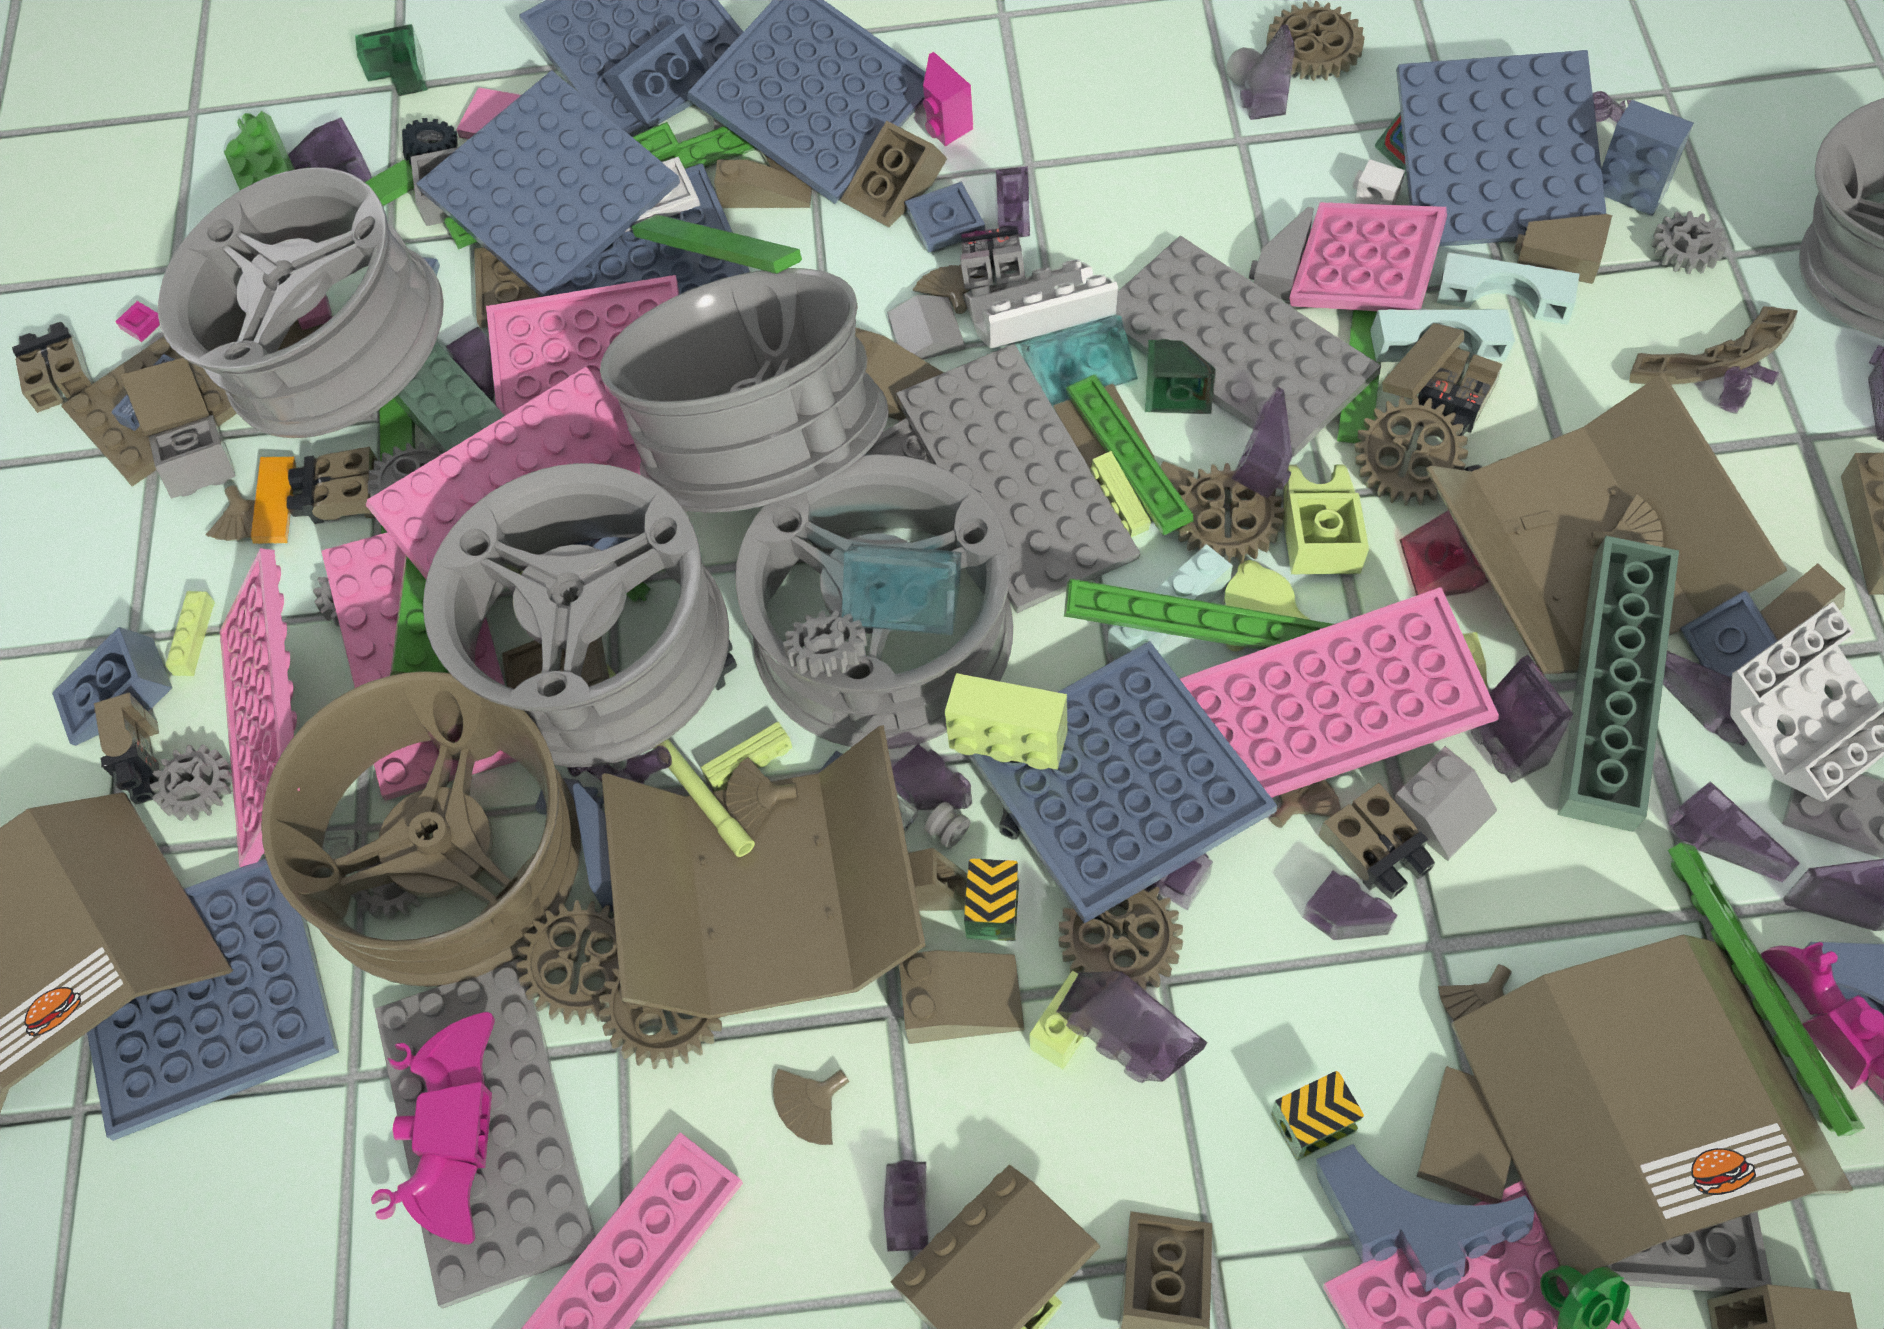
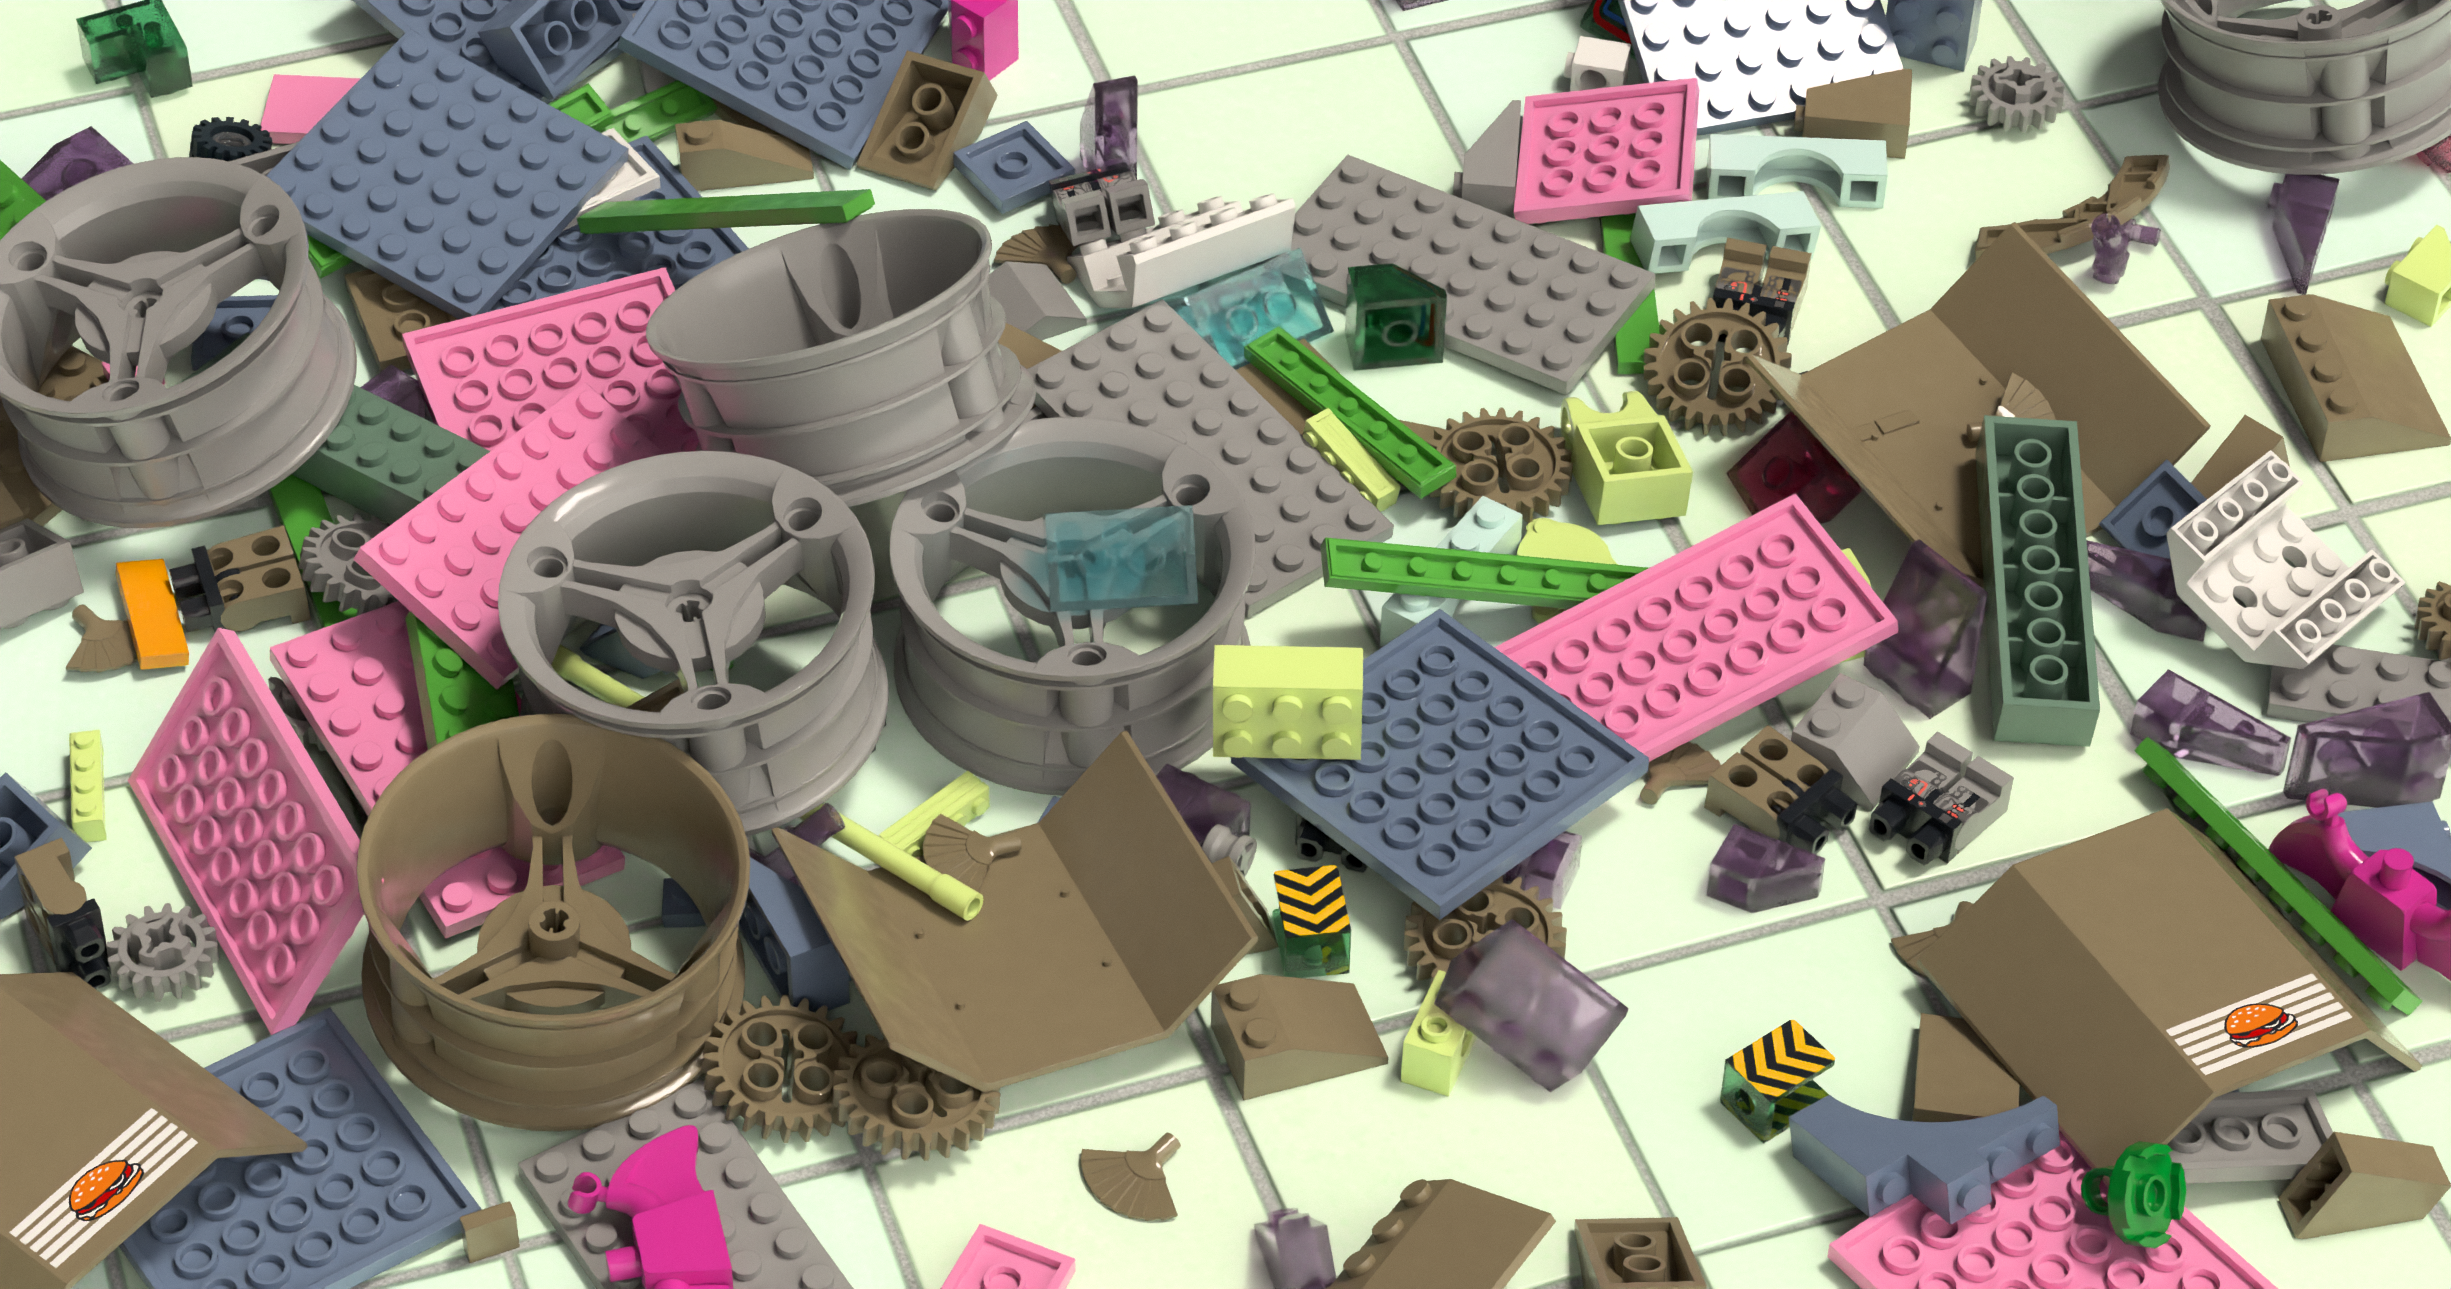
camera: 20 degrees left, 15 degrees down
light grey gear [783,610,867,678] -> none
clear purple slope [1231,387,1293,498] -> none
dark tan tile [1382,323,1464,399] -> none
none -> dark tan tile [459,1201,520,1263]
none -> hips [1869,731,2014,866]

